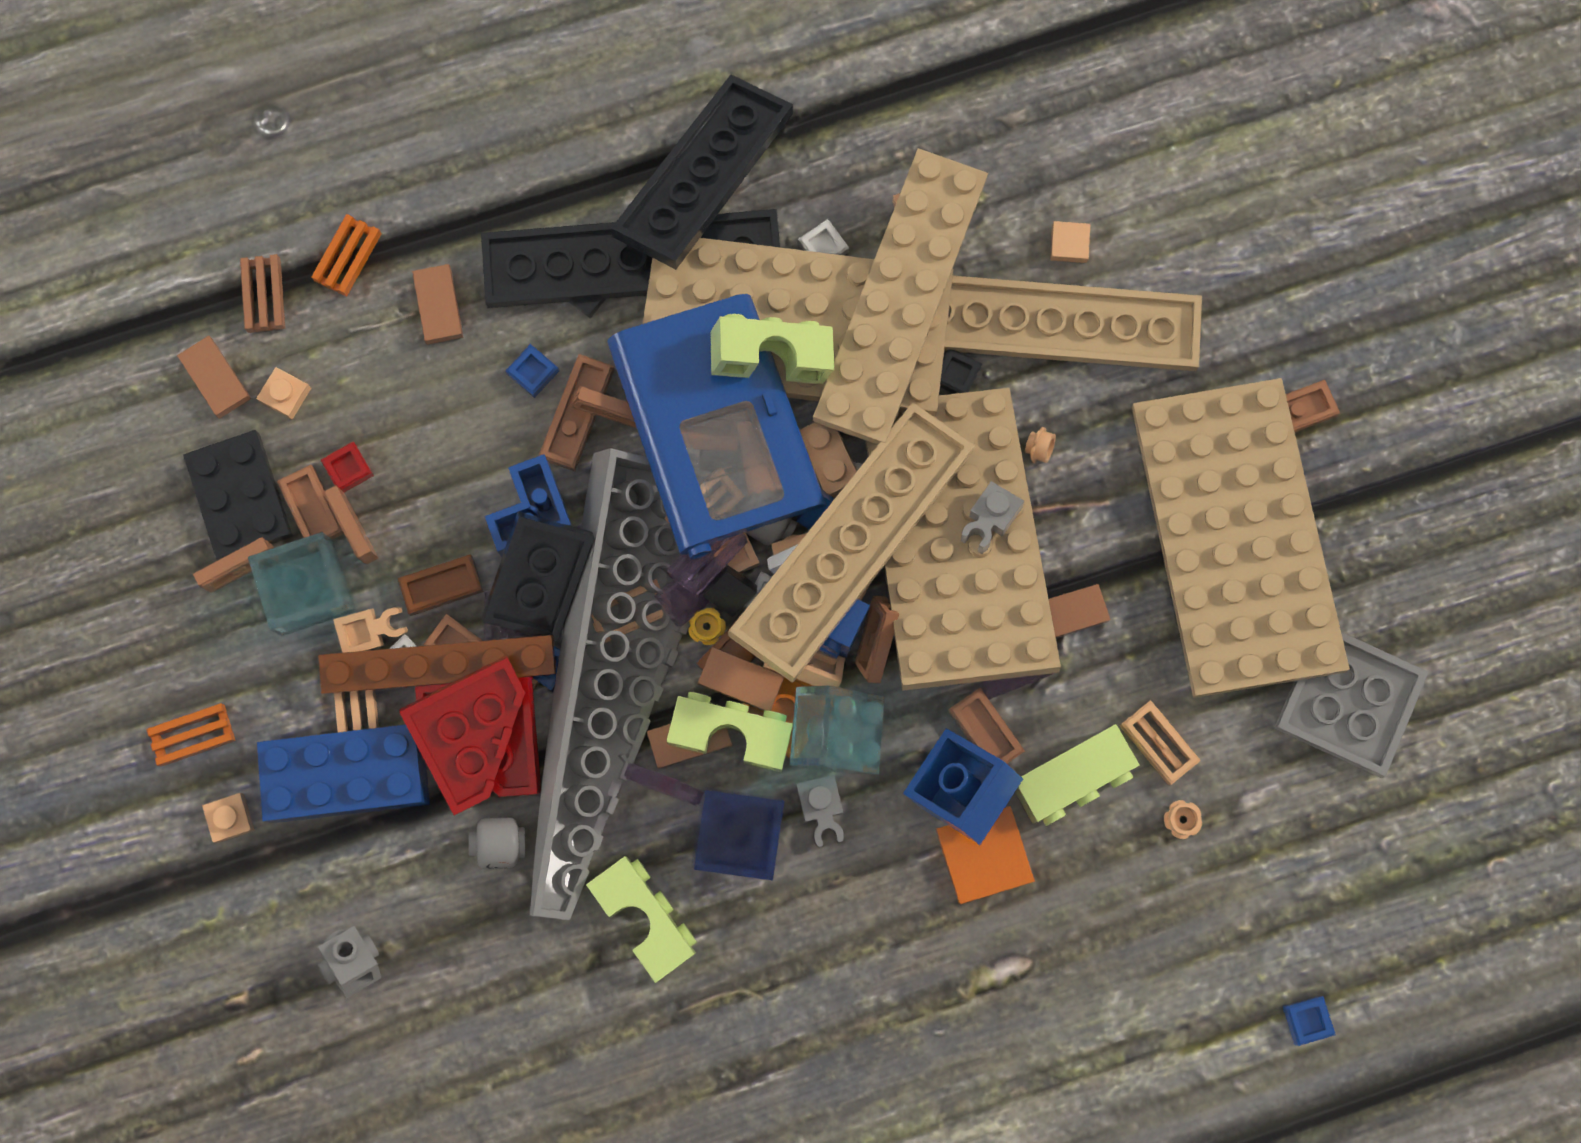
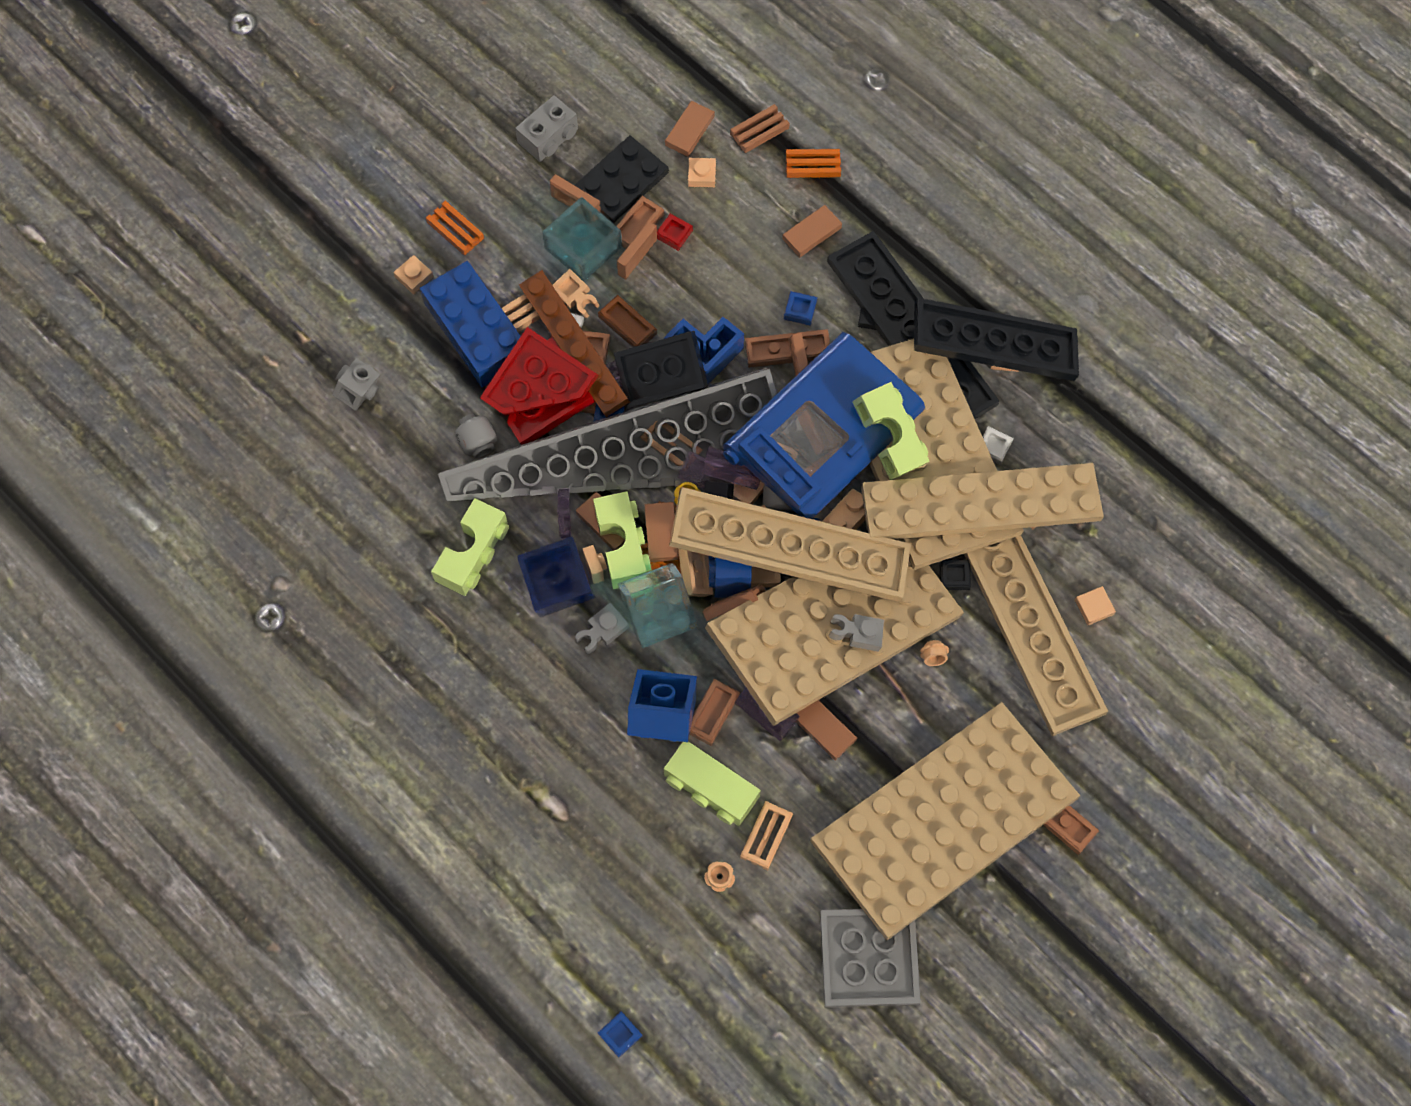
camera: 65 degrees right, 10 degrees down
orange tile [935,806,1035,905] -> none
none -> light grey brick [515,95,578,162]
none -> light nougat plate [582,545,607,584]
none -> blue plate [738,426,821,511]

